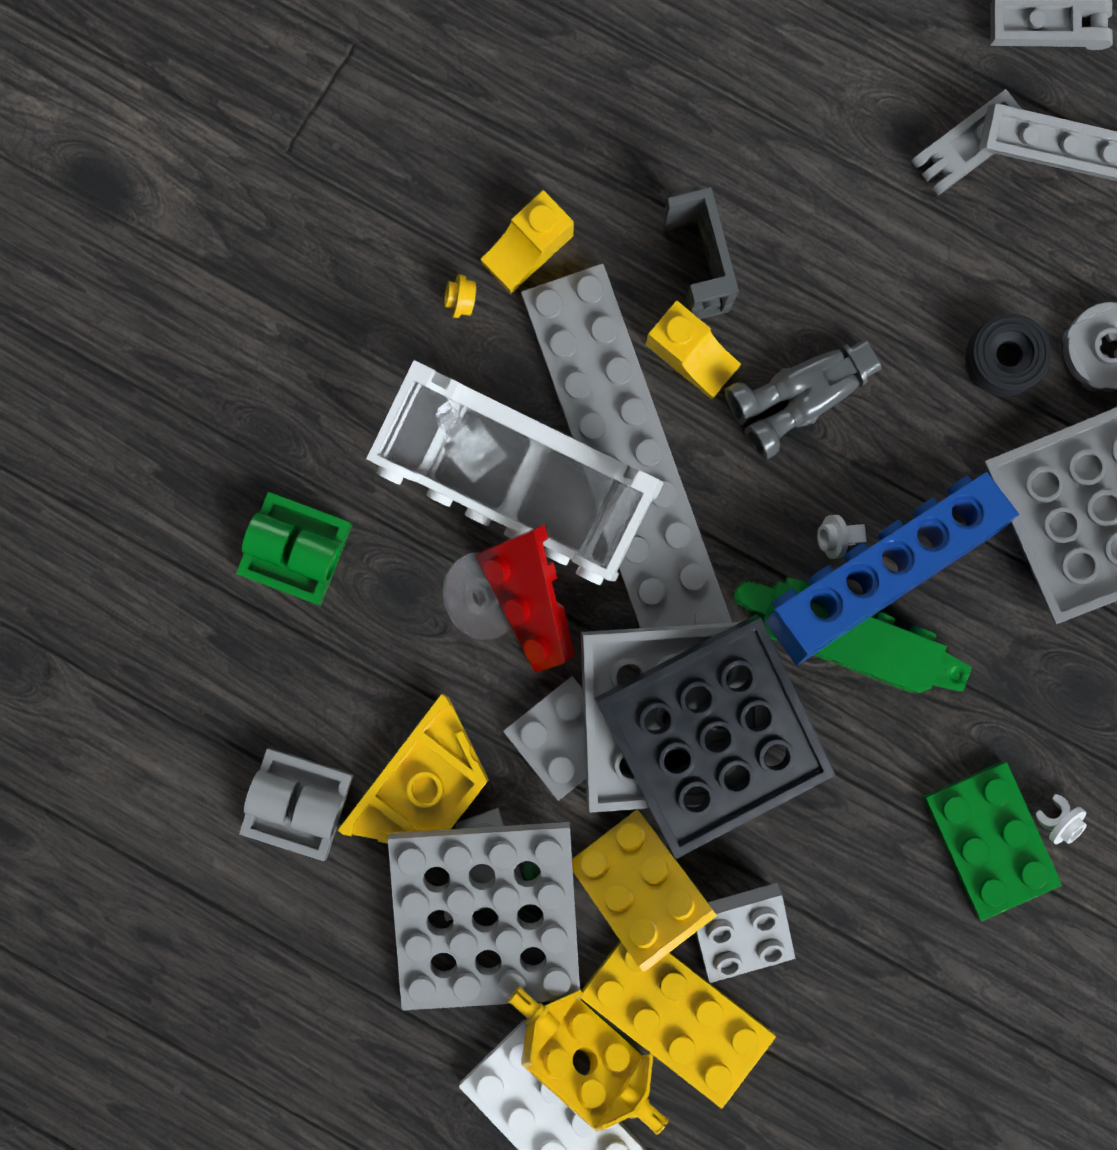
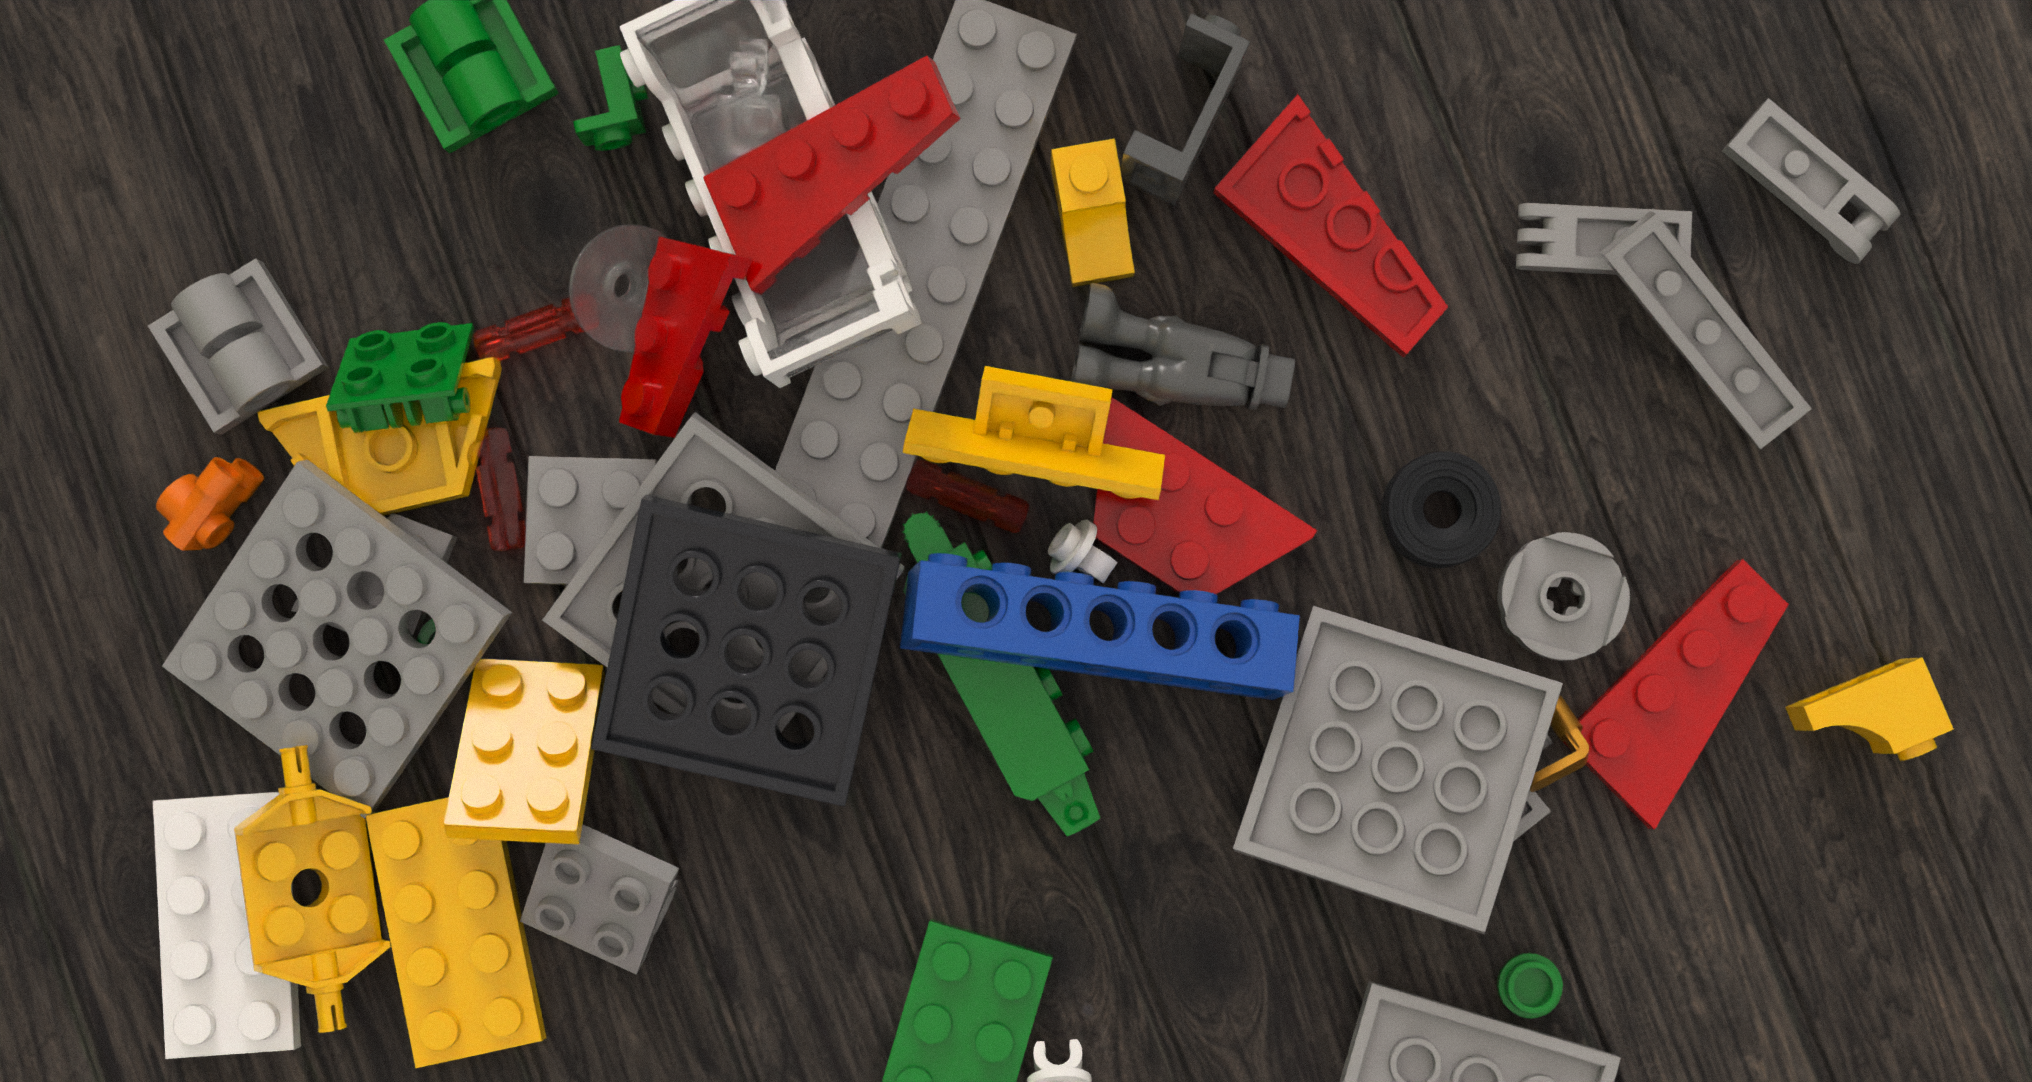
camera: 40 degrees right, 0 degrees up
none -> orange plate [156,457,265,551]
none -> green hinge [326,322,474,433]
none -> clear red axle [473,293,598,361]
none -> clear red axle [476,427,526,552]
none -> green bracket [573,45,649,151]
none -> red wing [703,56,961,295]
none -> yellow bracket [902,366,1165,500]
none -> clear red axle [906,460,1029,533]
none -> red wing [1093,397,1317,594]
none -> red wing [1213,94,1448,357]

